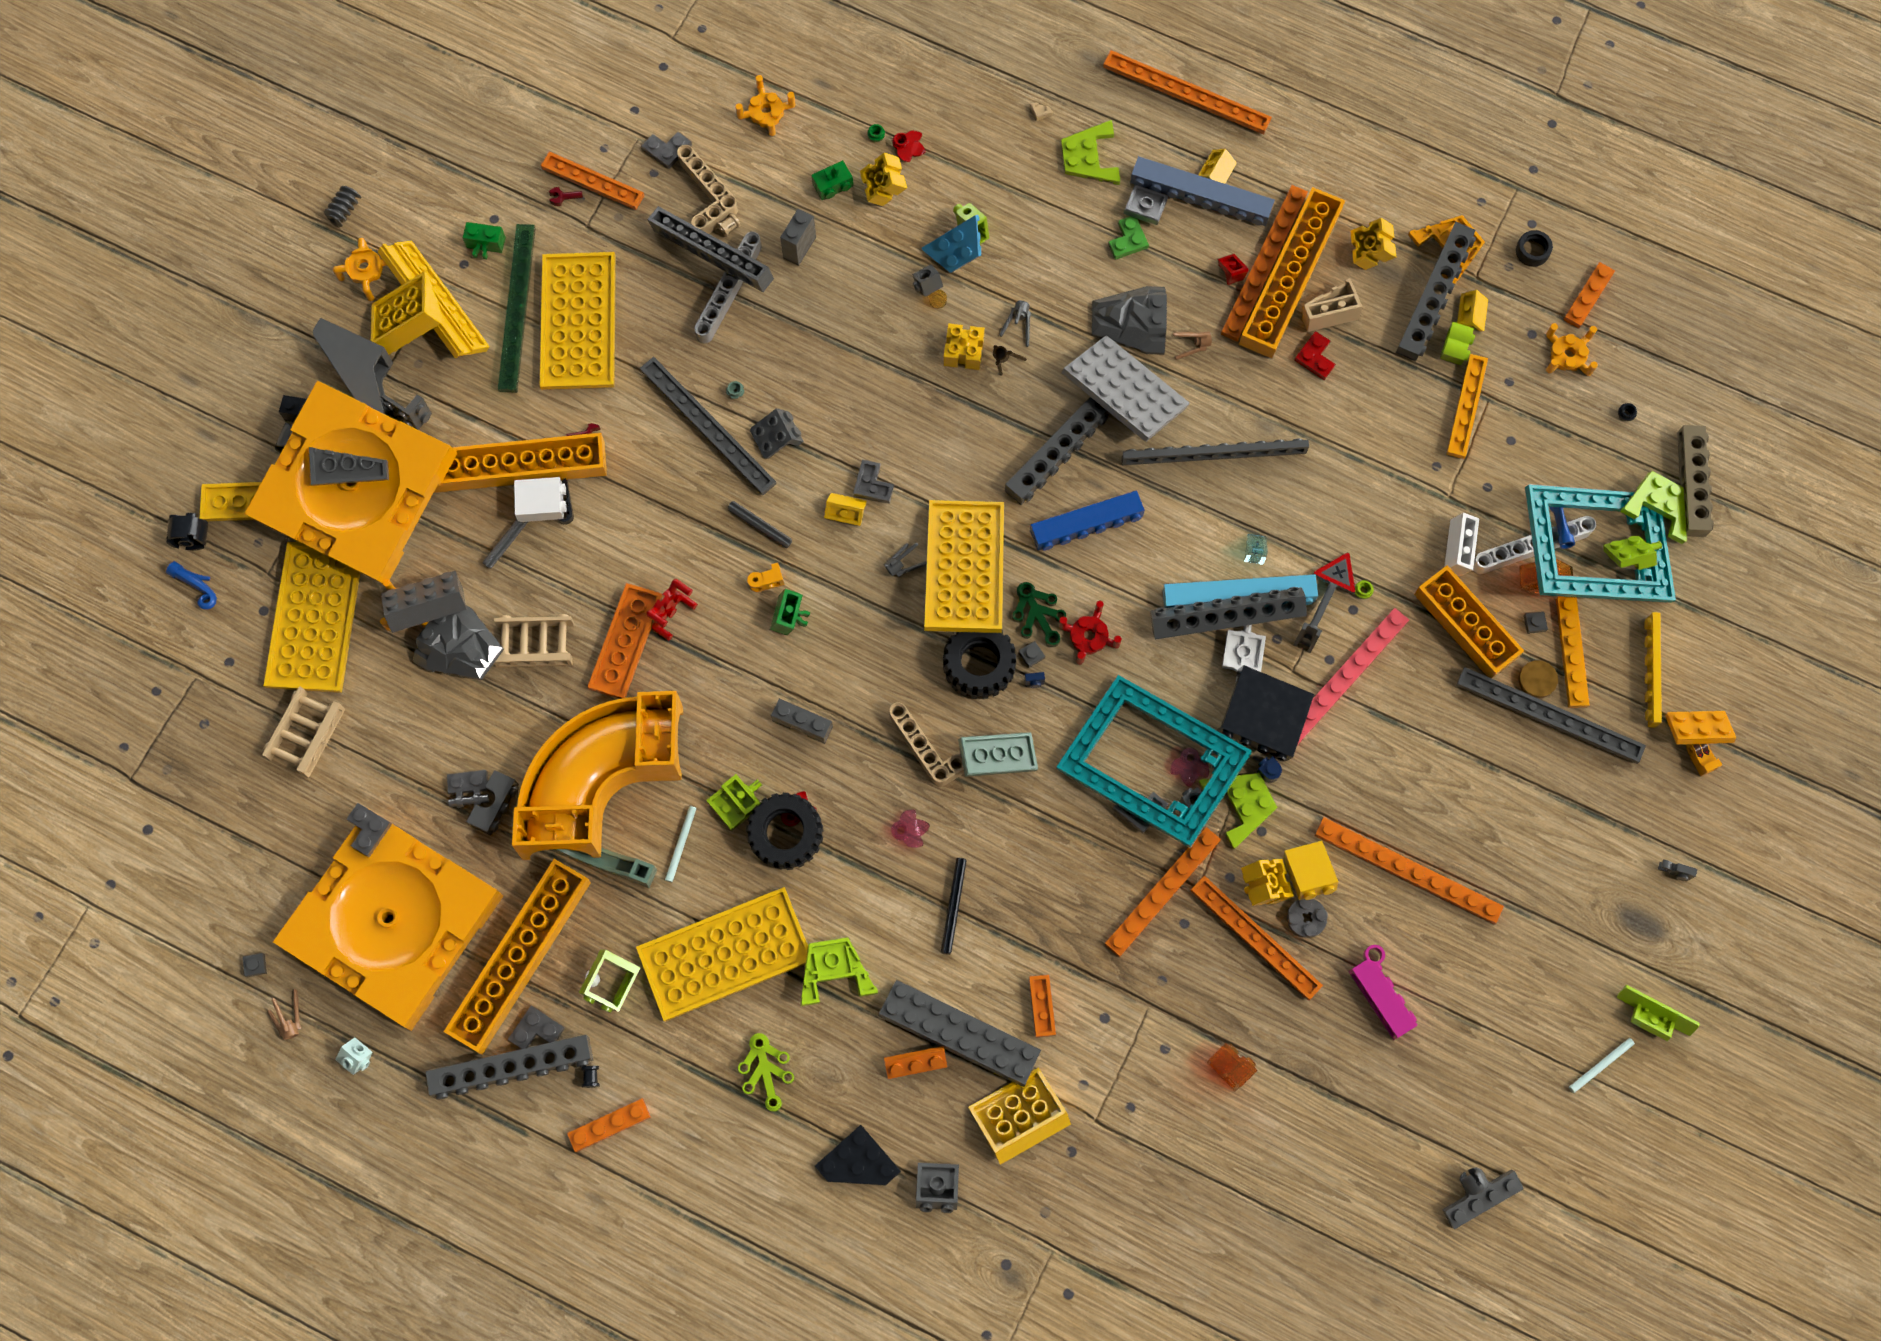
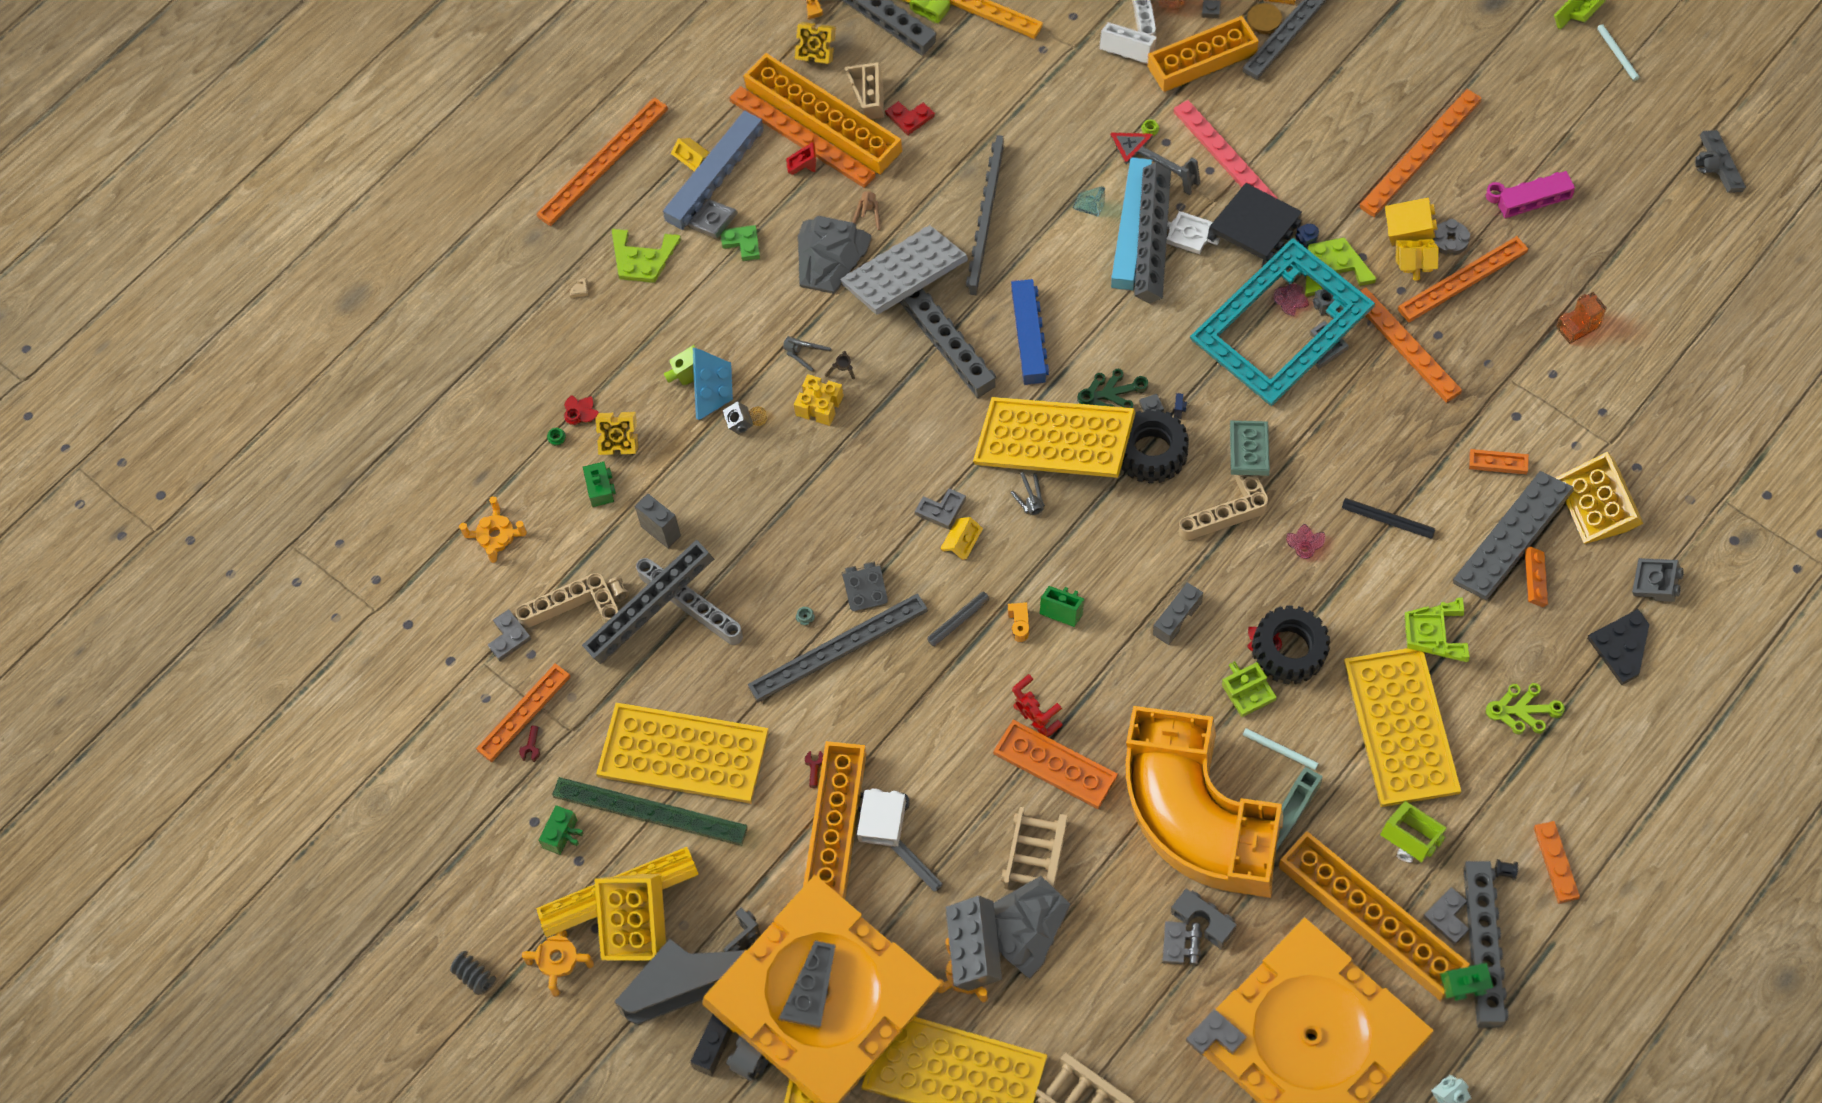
camera: 70 degrees left, 10 degrees down
red plate [1059,600,1122,665] -> none
none -> green brick [1440,963,1493,1001]

